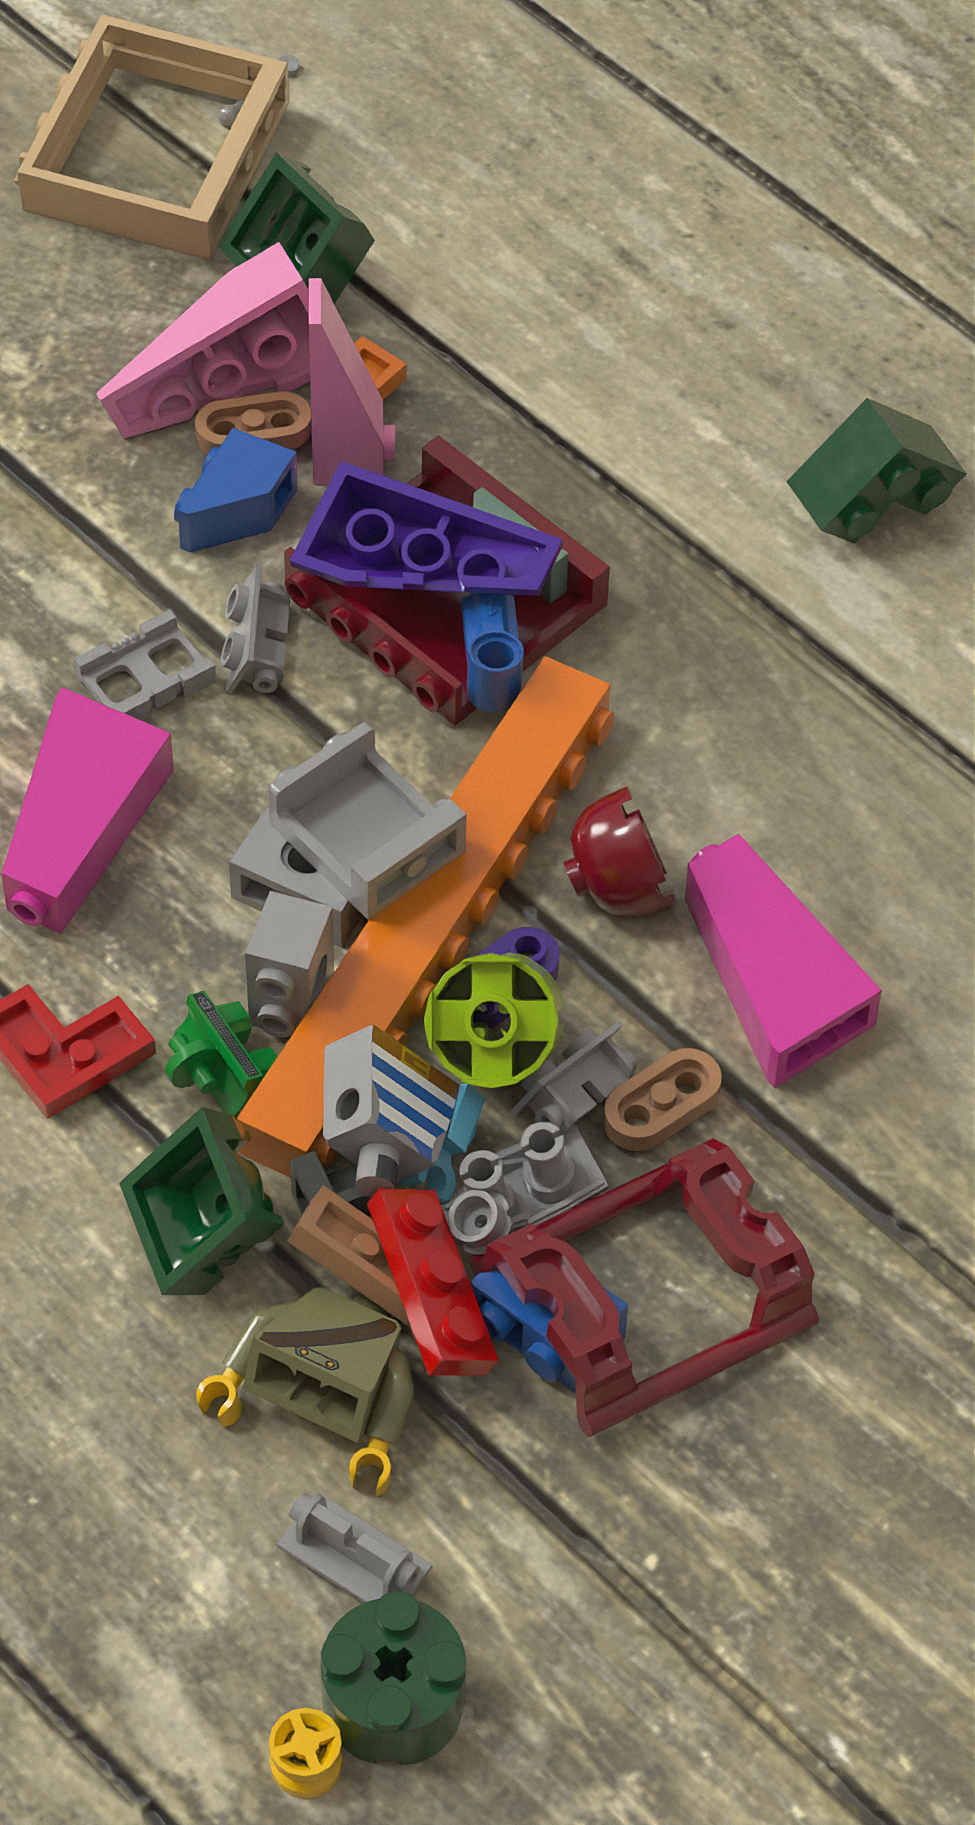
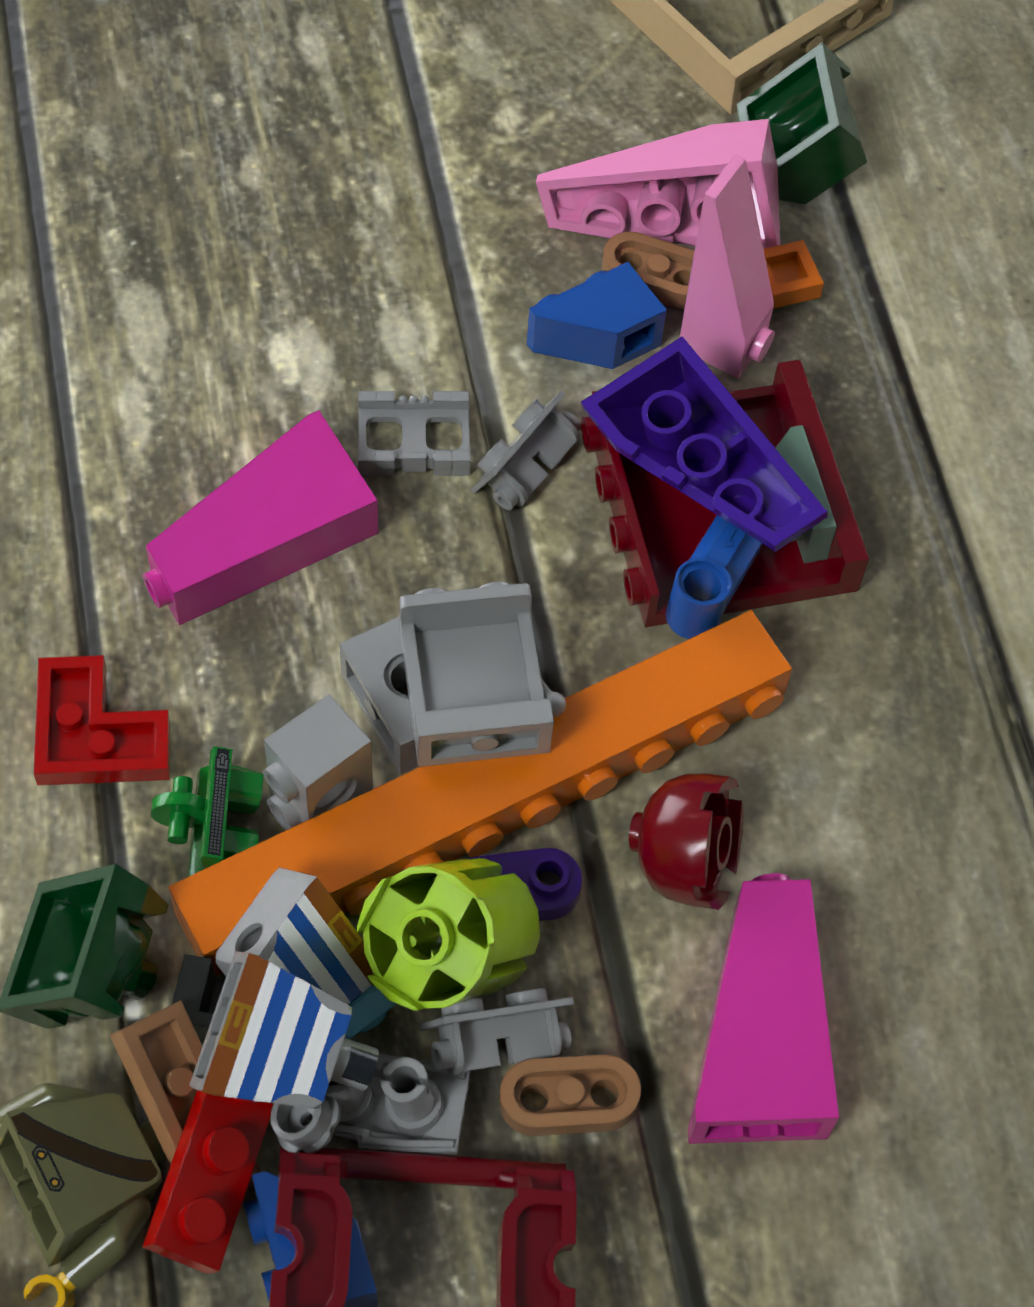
camera: 30 degrees right, 5 degrees up
none -> torso [189,951,379,1109]

